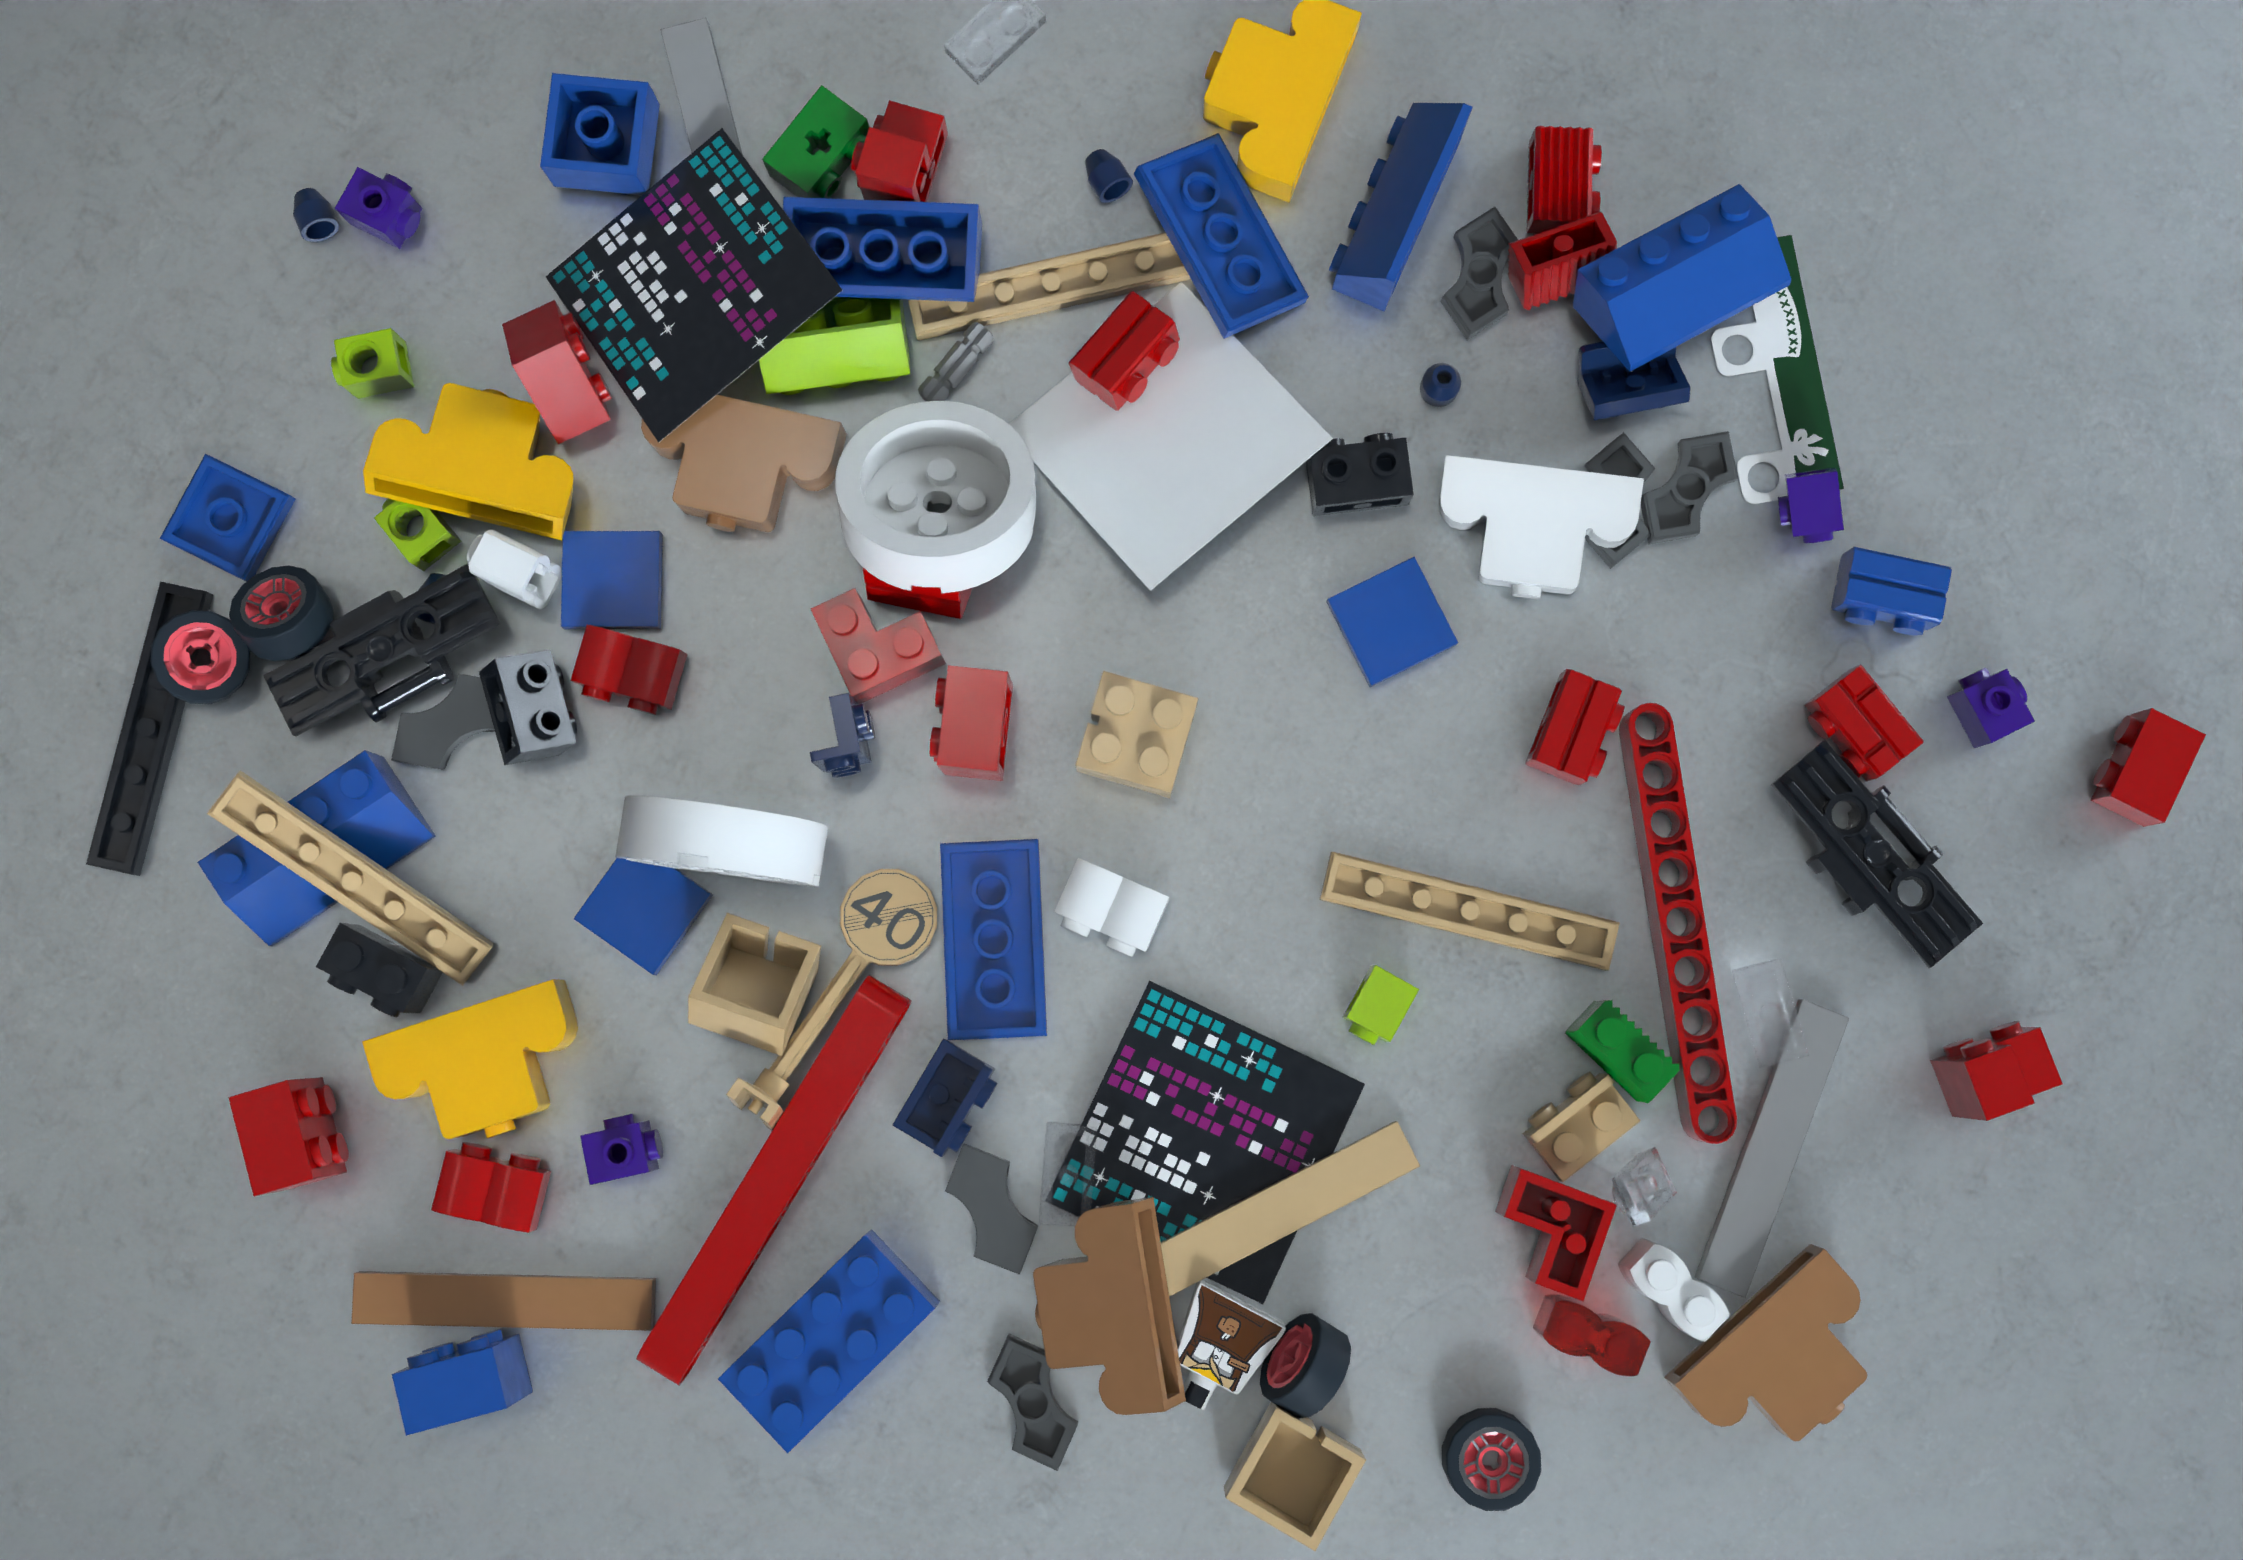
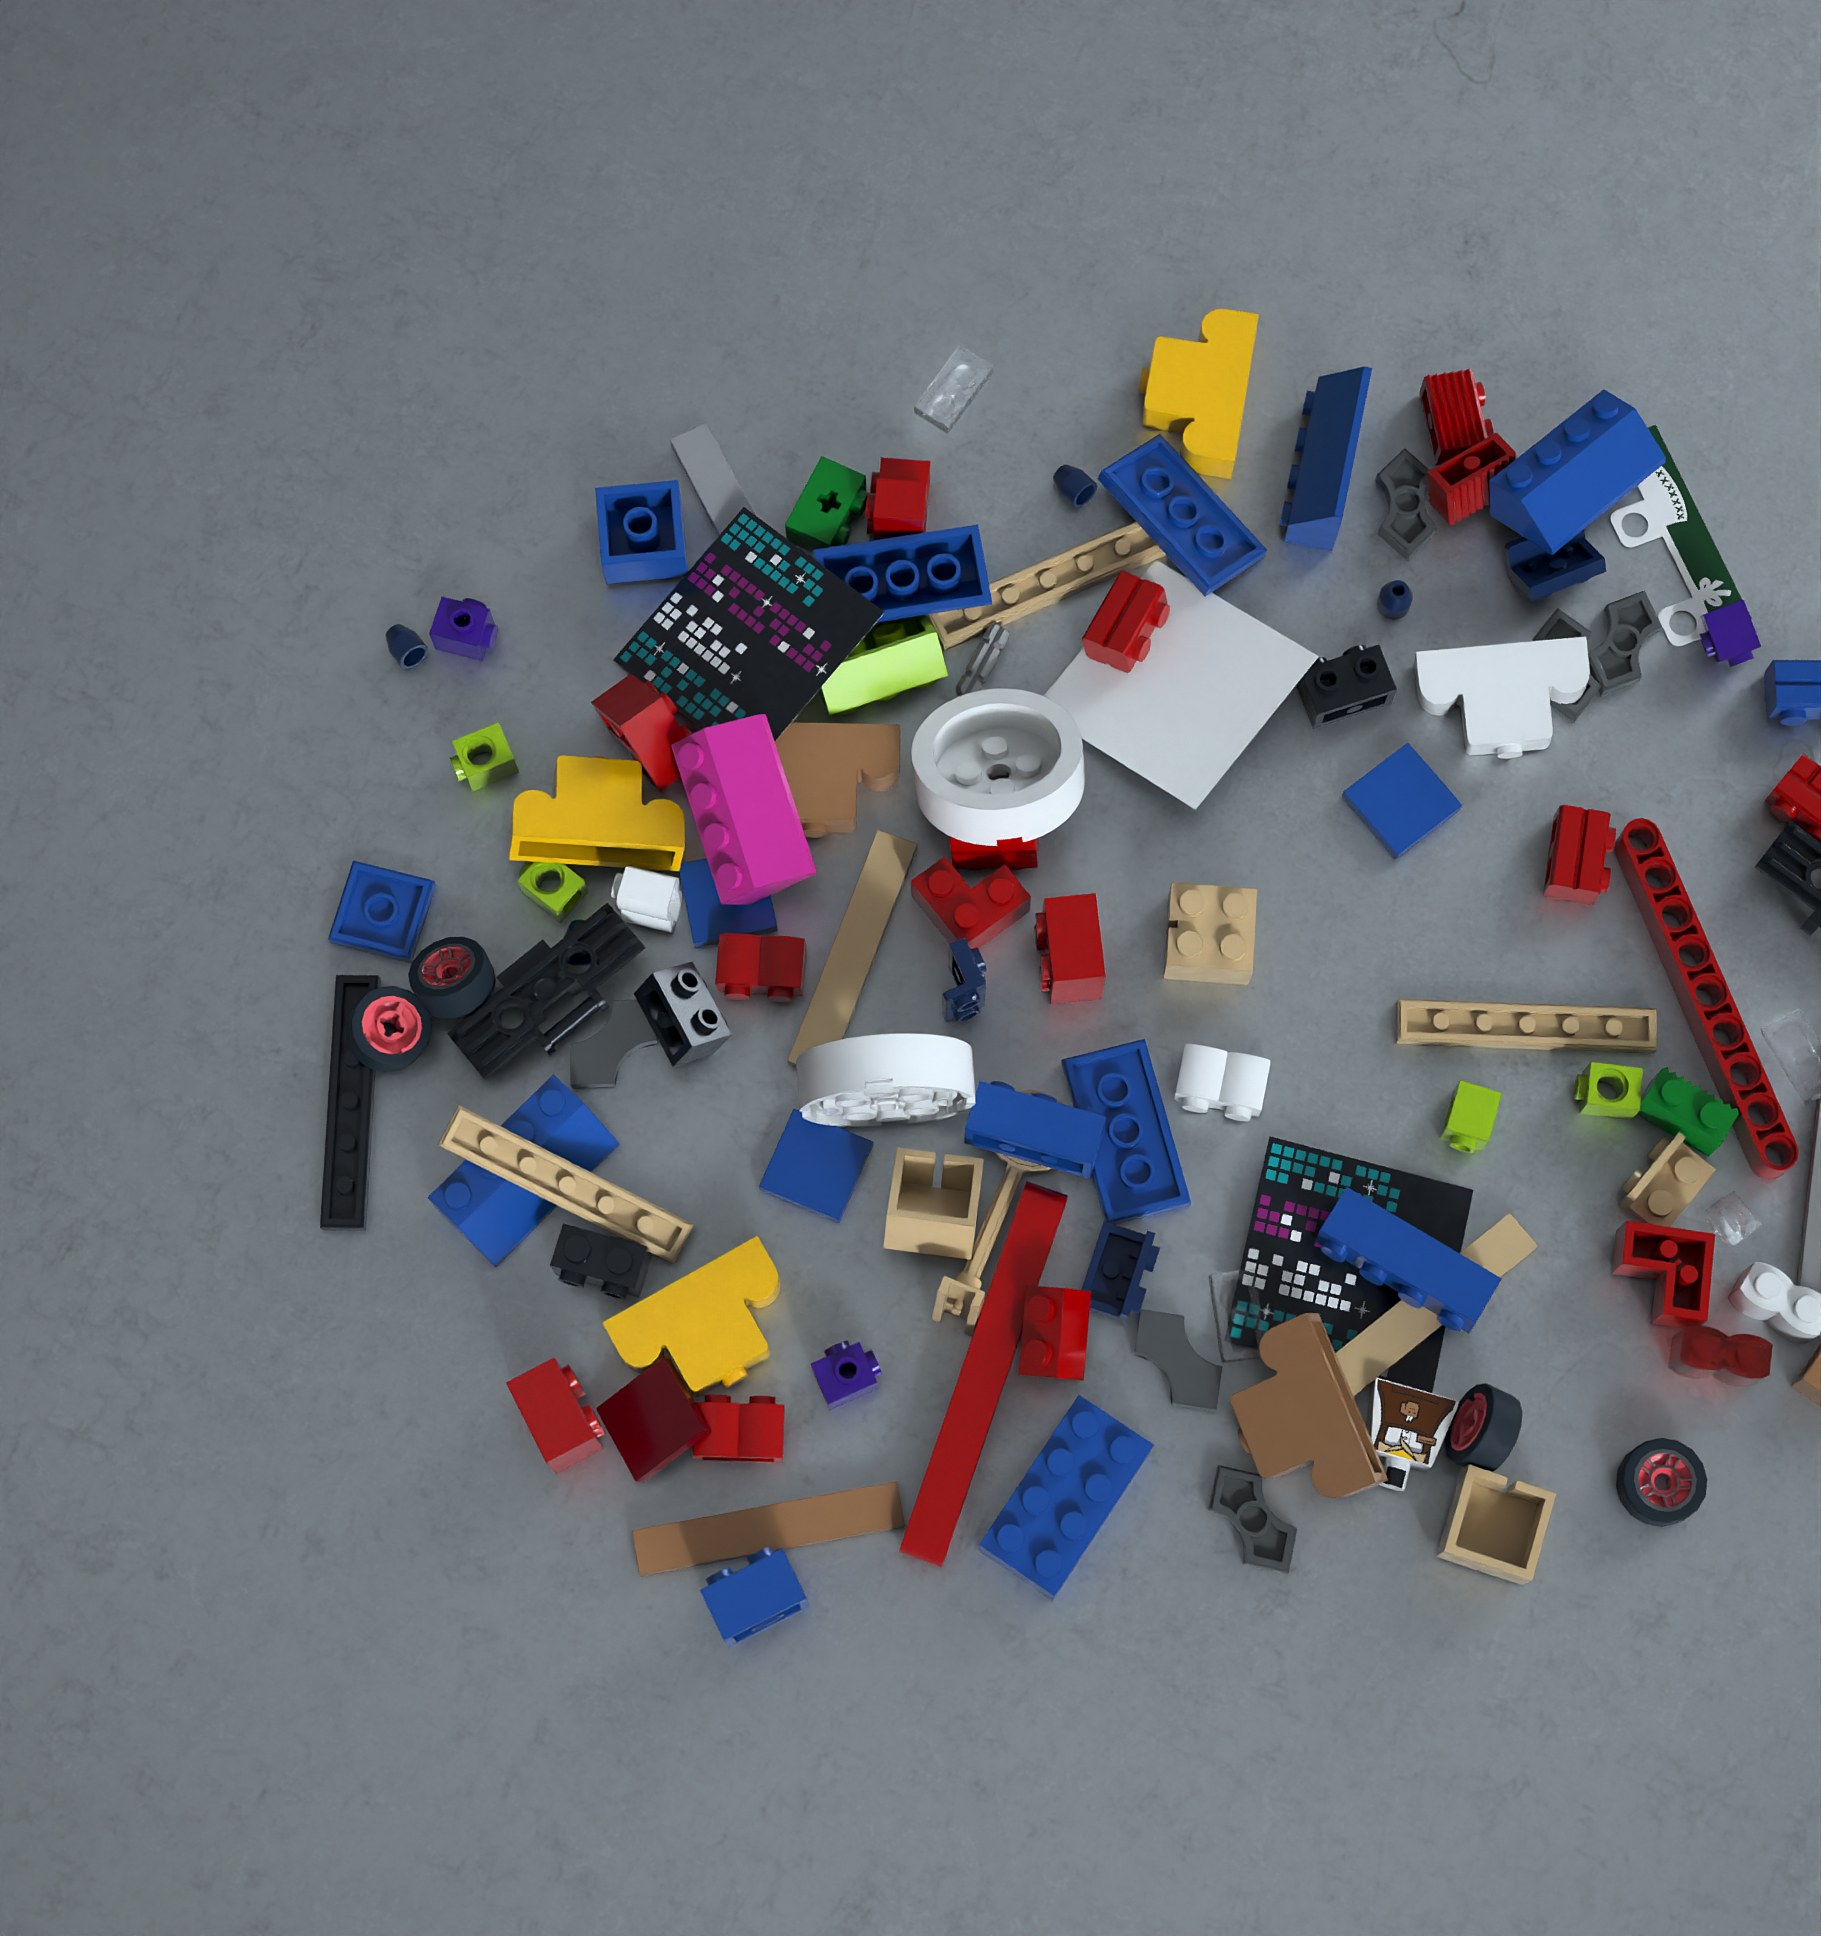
camera: 15 degrees left, 10 degrees down
none -> dark red tile [596,1357,711,1483]
none -> dark pink slope [671,714,817,905]
none -> tan tile [788,830,917,1067]
none -> blue brick [964,1081,1106,1179]
none -> red brick [1018,1285,1091,1381]
none -> blue brick [1315,1187,1502,1334]
none -> lime brick [1574,1062,1643,1120]

